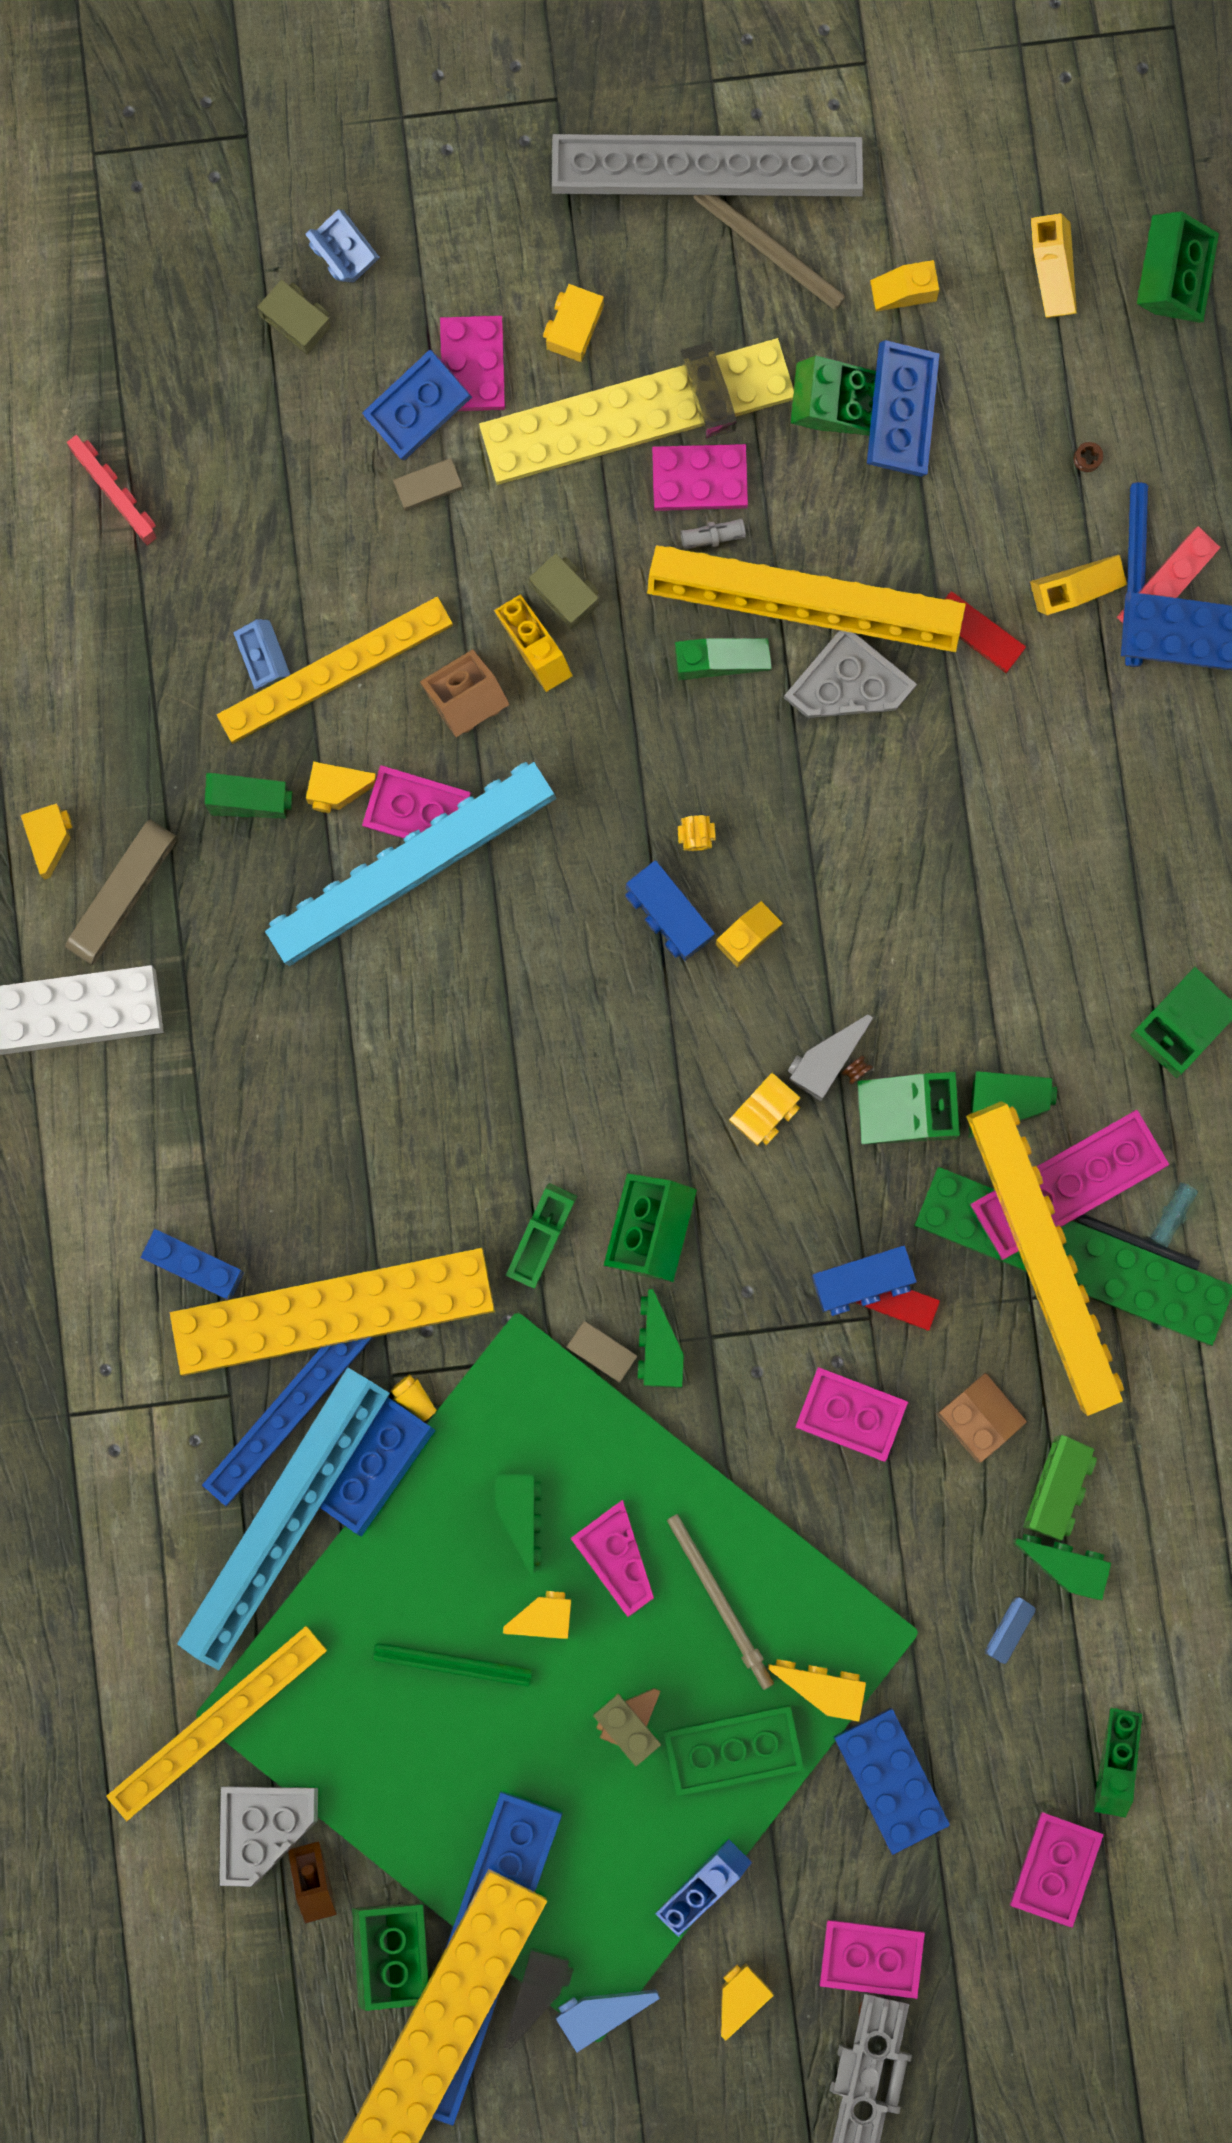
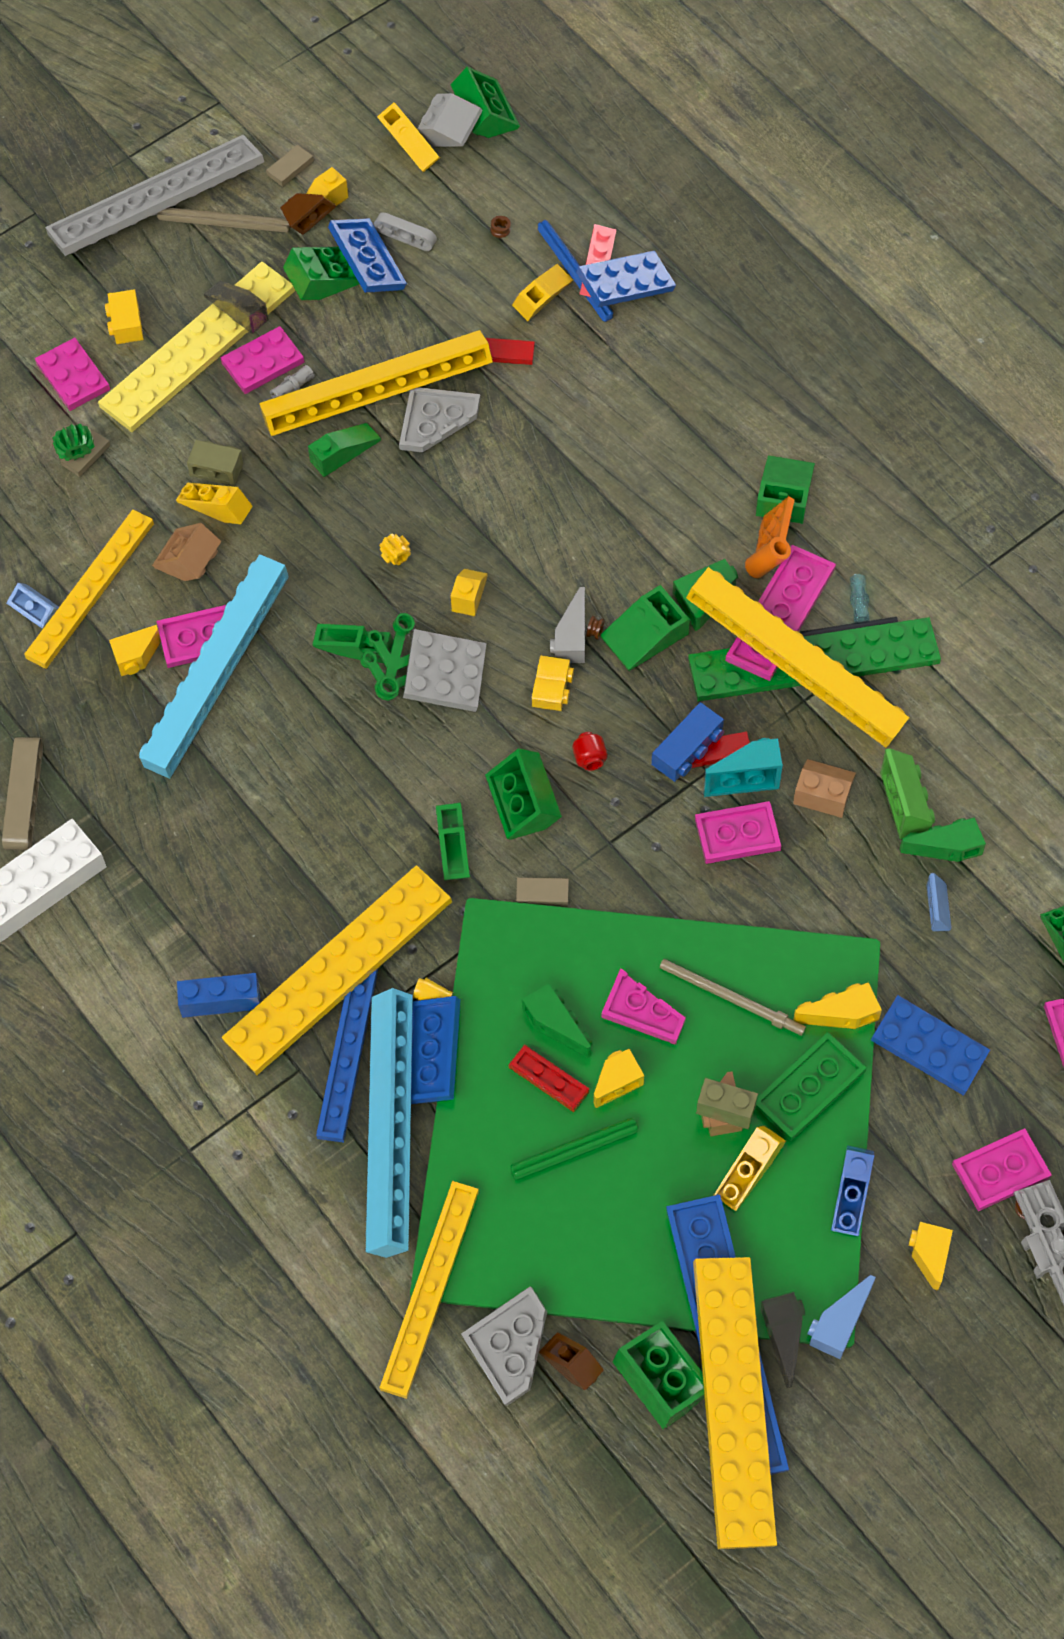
camera: 30 degrees left, 20 degrees down
green slope [205,773,293,819] -> none
blue plate [362,349,472,460] -> none
blue brick [625,860,715,961] -> none
green slope [637,1289,684,1388] -> none
none -> green gear [52,424,95,461]
none -> dark tan tile [266,144,314,187]
none -> reddish brown slope [280,193,336,235]
none -> green slope [312,624,393,663]
none -> green plant [360,613,415,701]
none -> light grey beam [374,212,437,251]
none -> light grey plate [403,629,487,712]
none -> light grey slope [417,93,483,147]
none -> red tile [509,1044,590,1112]
none -> red head [572,732,608,771]
none -> teal slope [703,738,783,797]
none -> yellow slope [713,1126,786,1211]
none -> orange piece [745,496,795,579]

